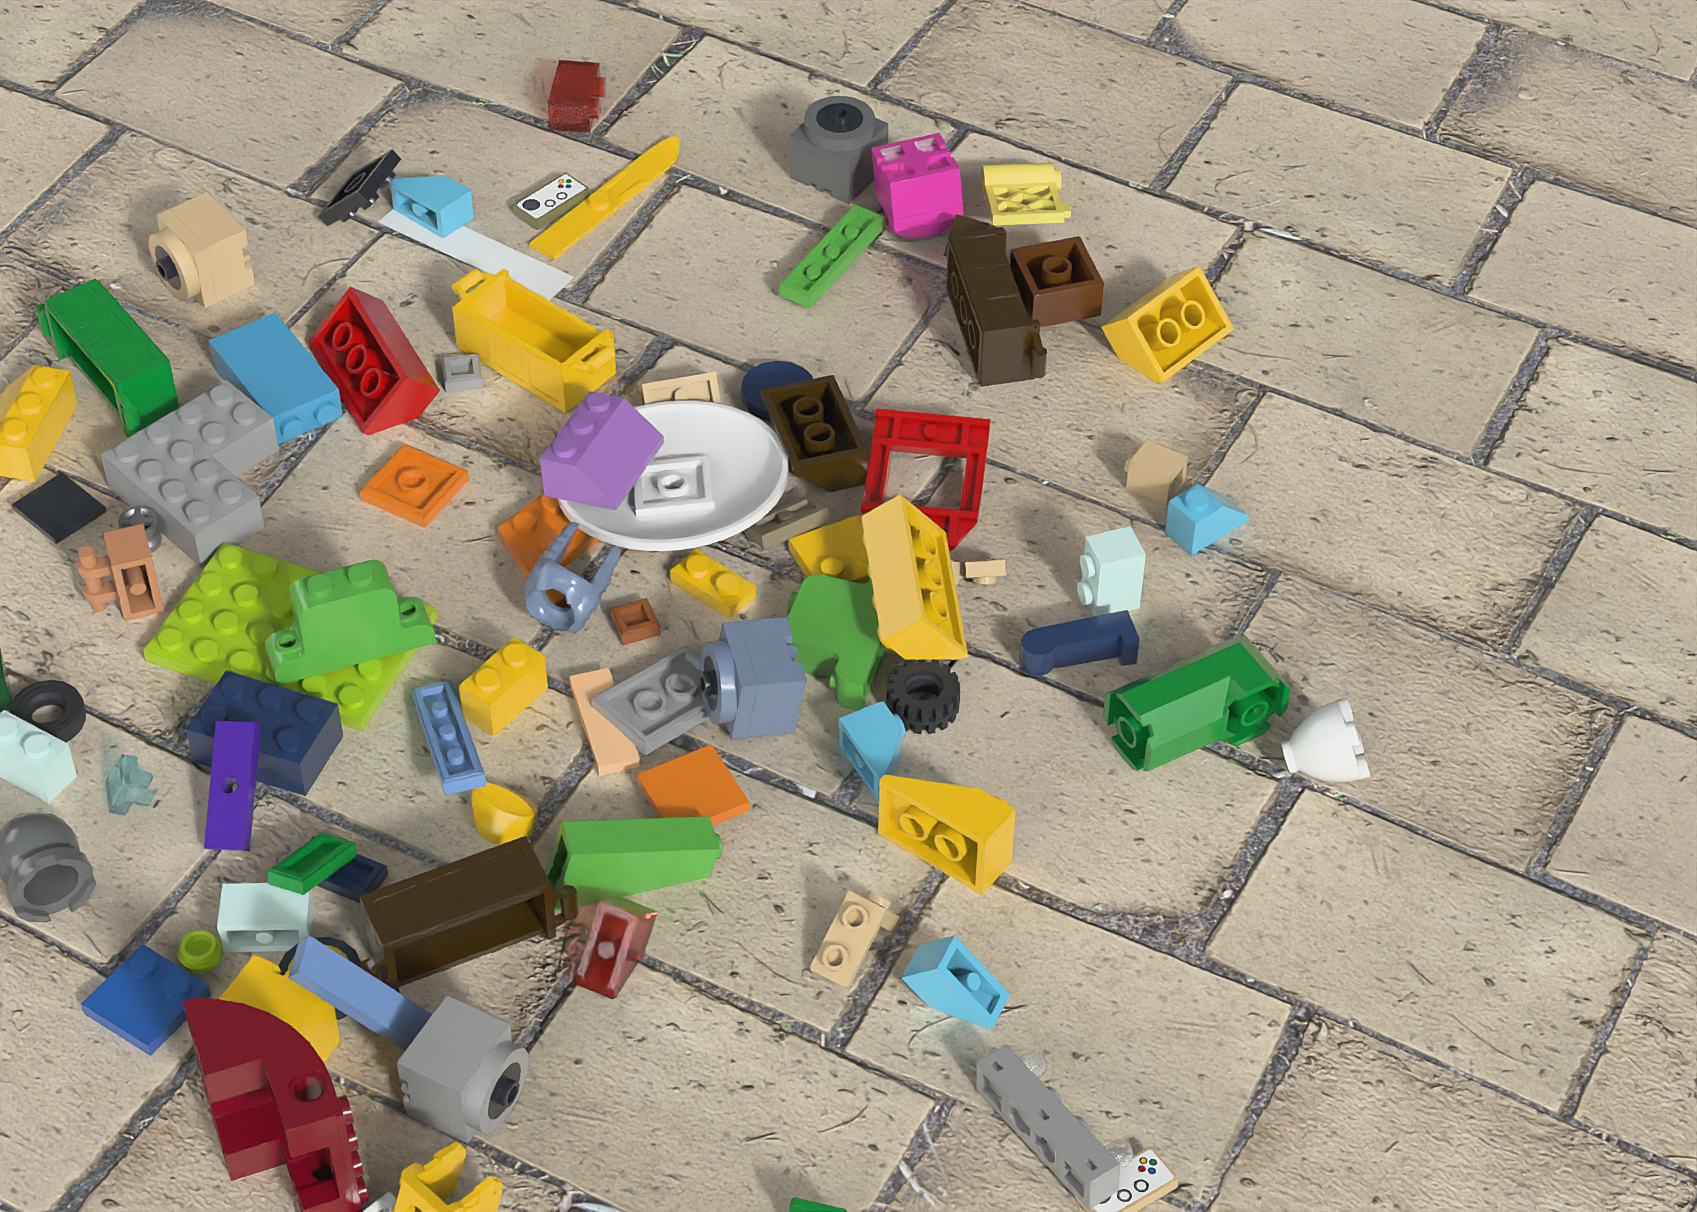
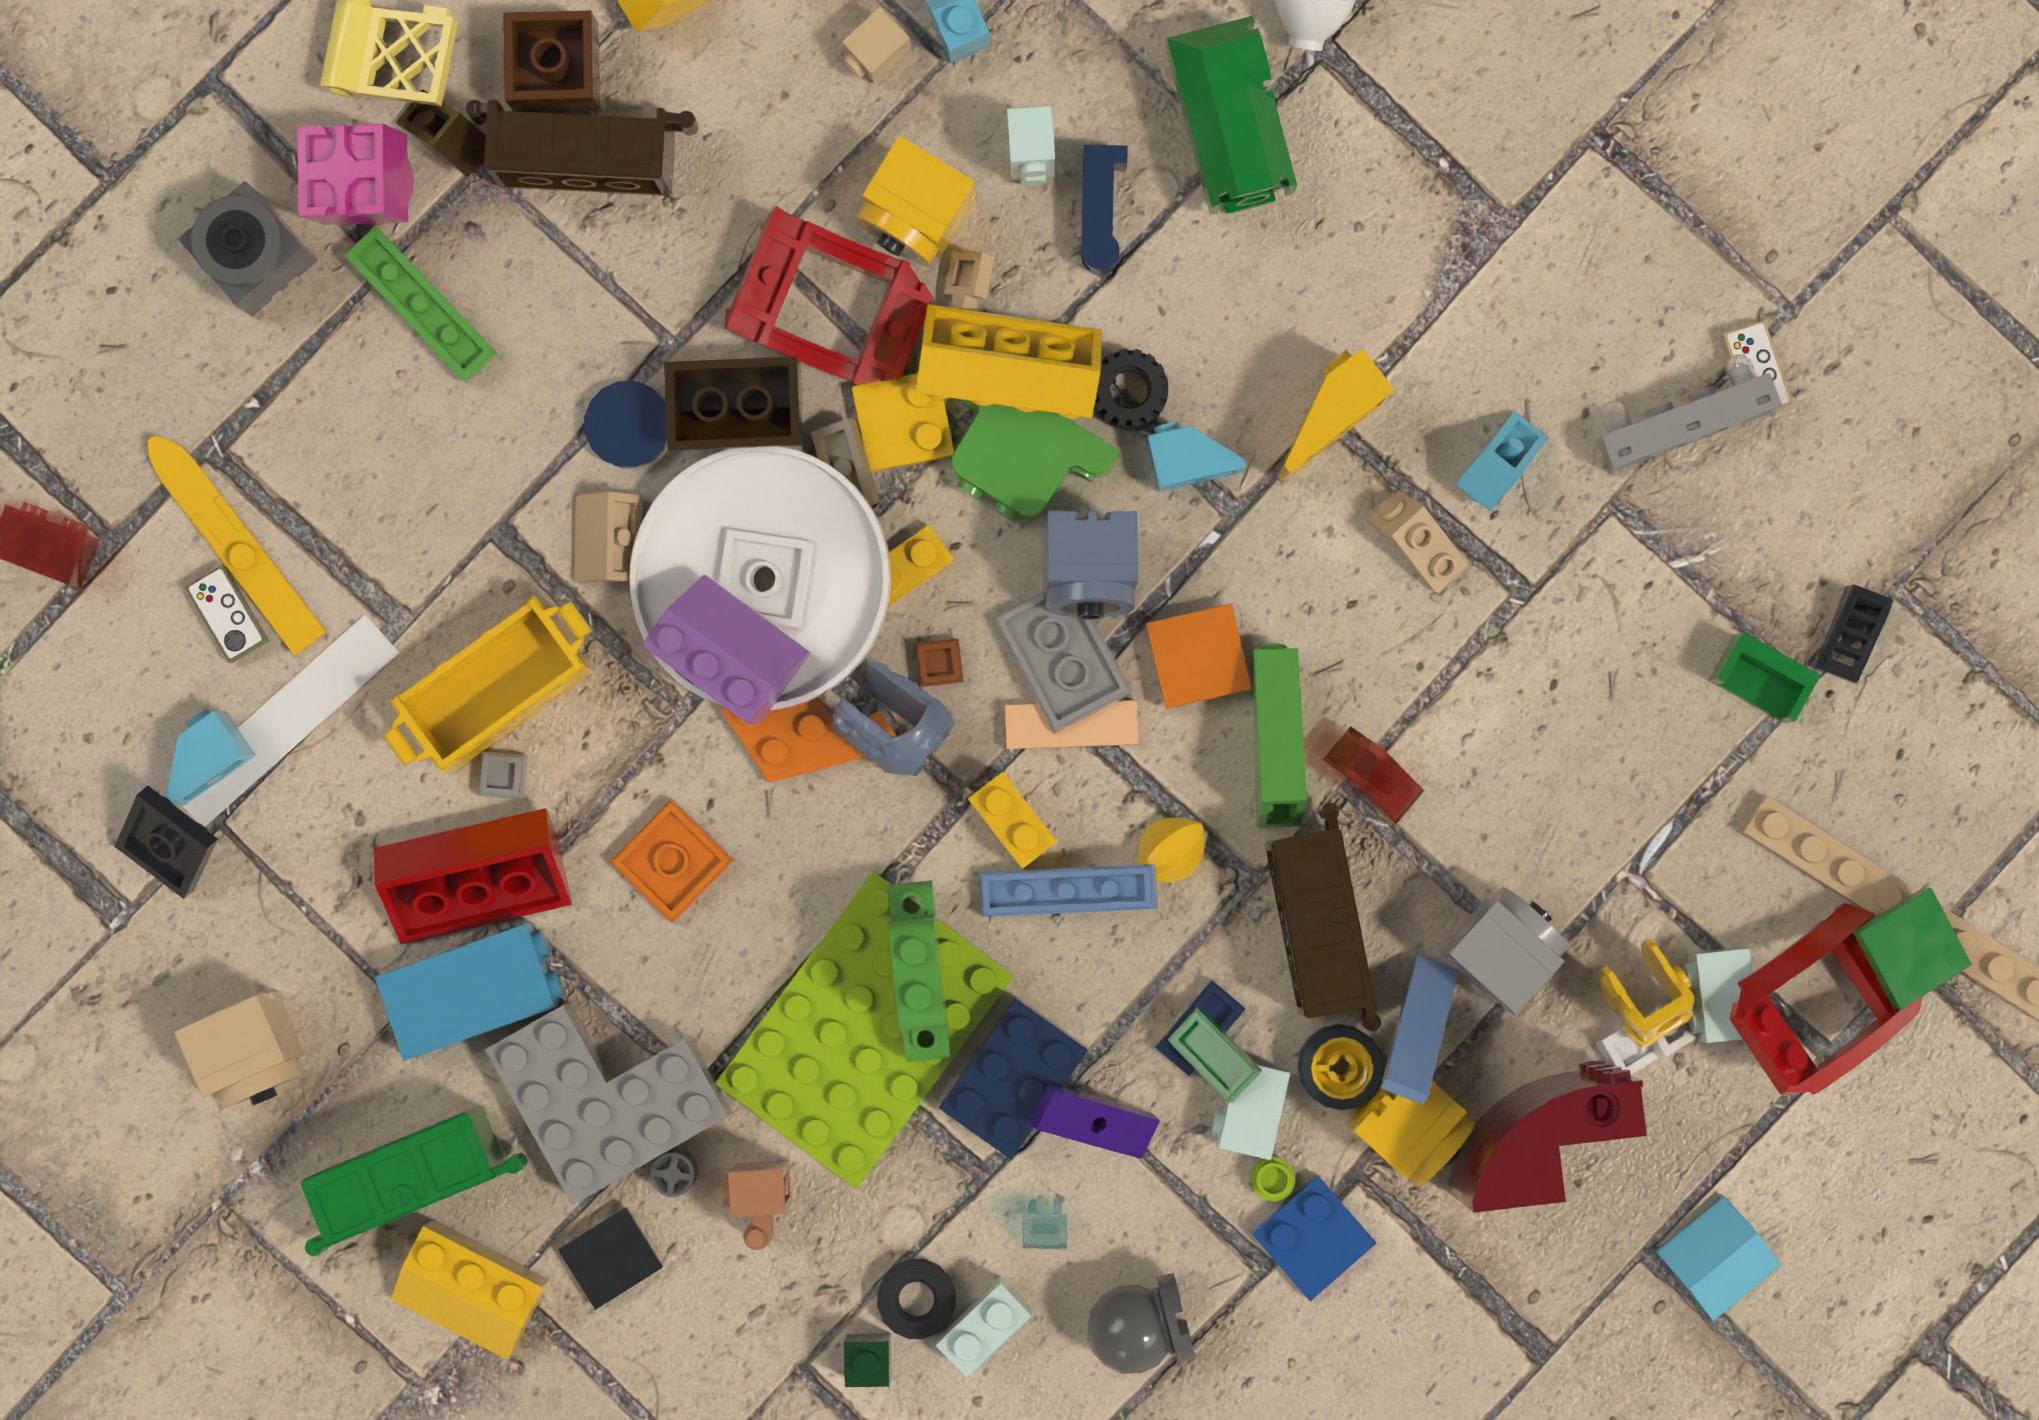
camera: 70 degrees left, 40 degrees up
none -> yellow piece [855,135,977,266]

